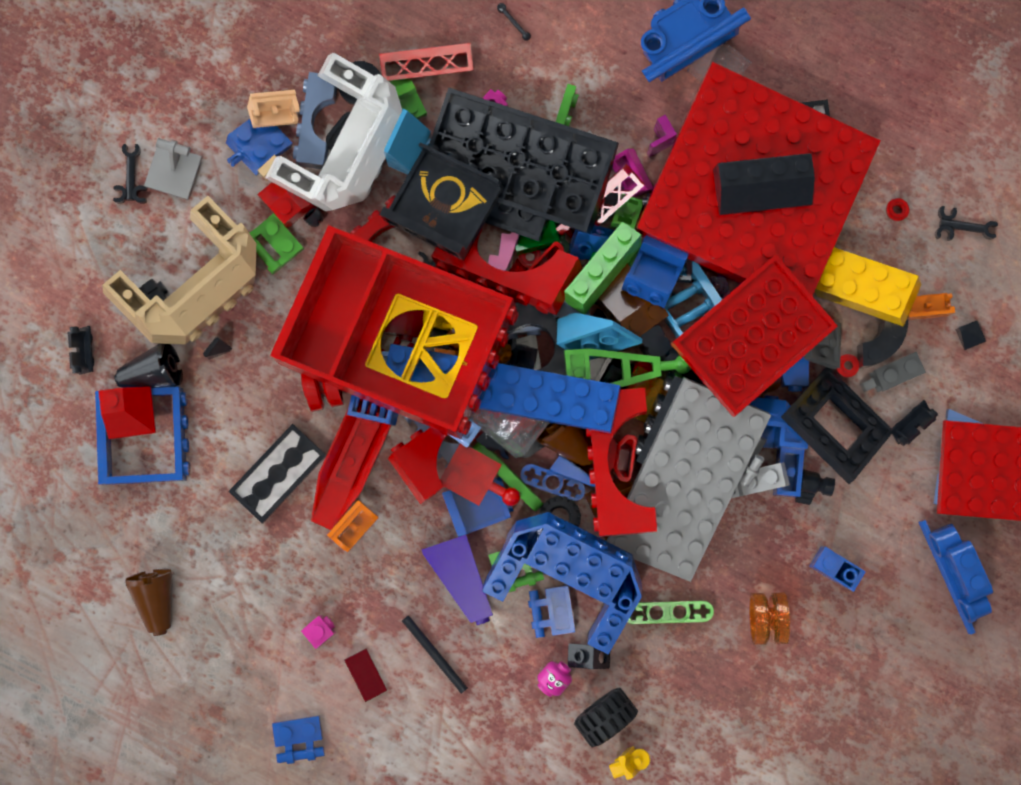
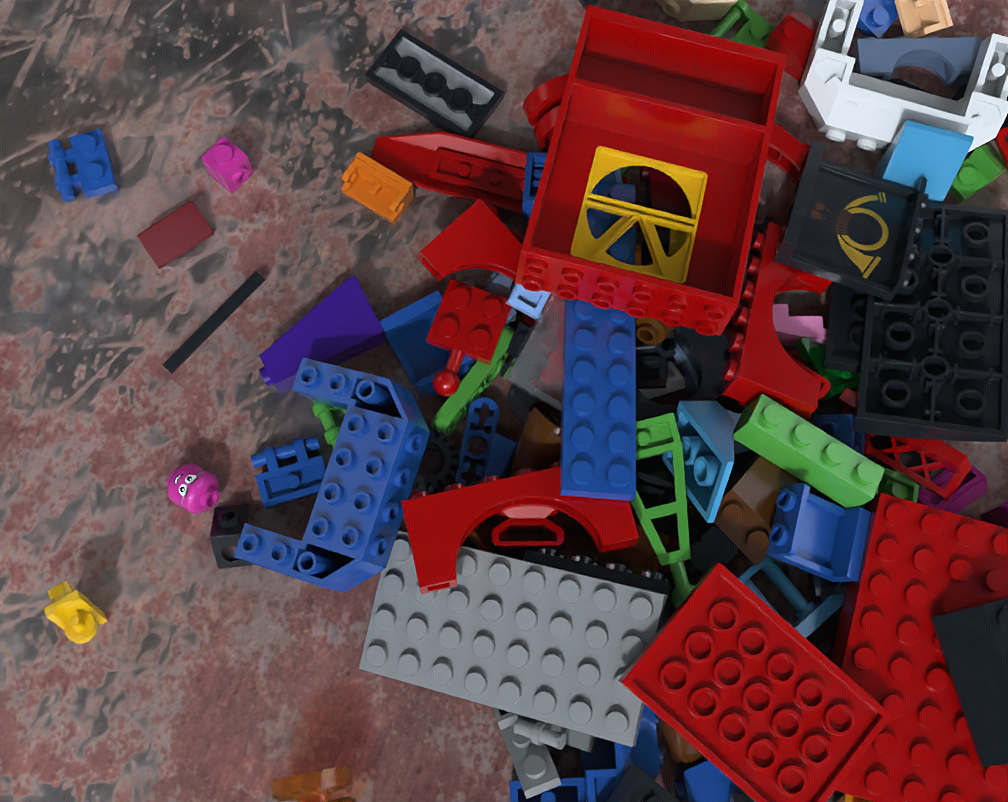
camera: 80 degrees right, 10 degrees down
black hinge [303,207,323,227] -> none
black tyre [574,688,638,747] -> none
bright green beam [628,600,714,624] -> none

